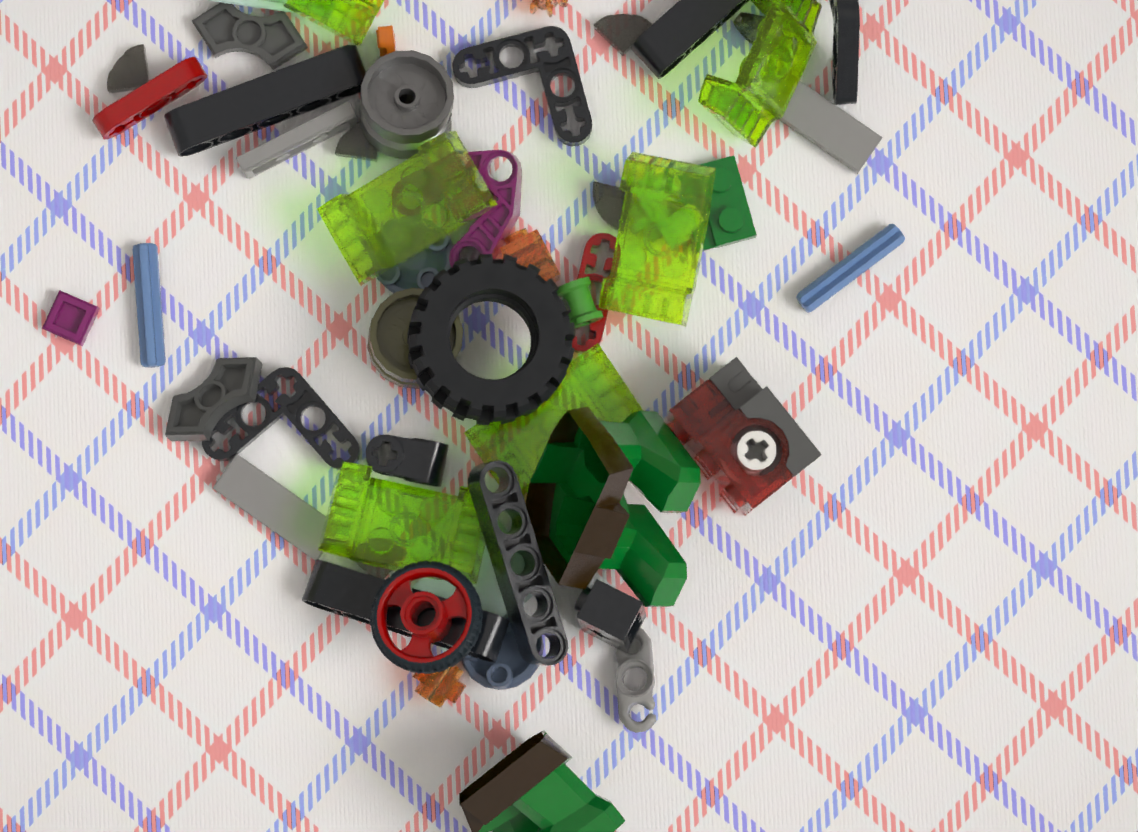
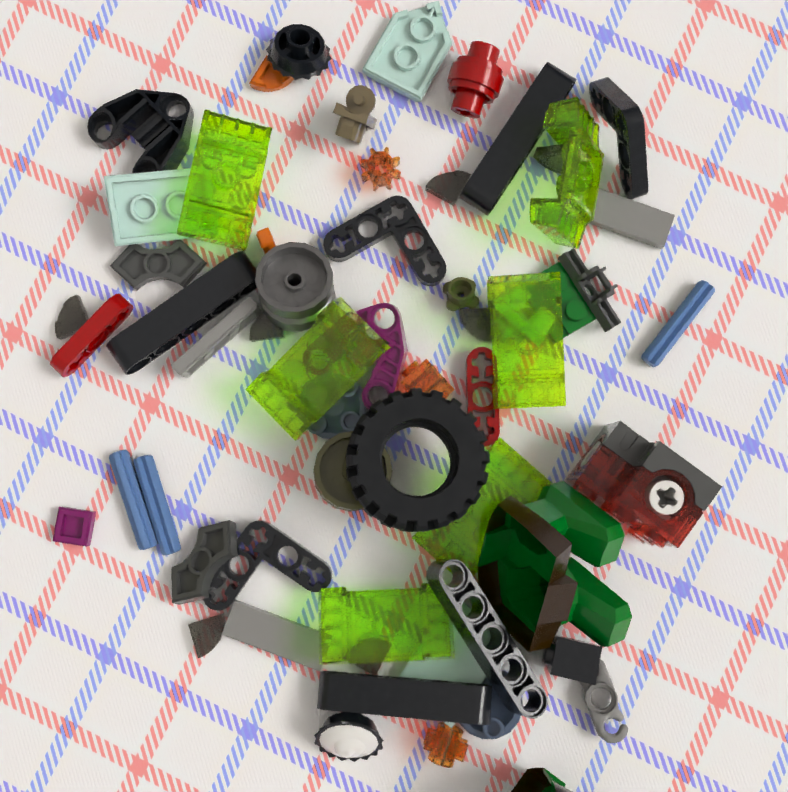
camera: 10 degrees left, 0 degrees up
black piece [366,435,449,487] -> none
red wheel [370,561,483,674] -> none
bright green bush [557,277,604,329] -> none
none -> medium blue axle [133,455,181,555]
none -> clear smoke tile [188,613,225,658]
none -> piece [314,712,384,762]
none -> olive plate [443,277,479,311]
none -> dark grey piece [558,248,621,332]

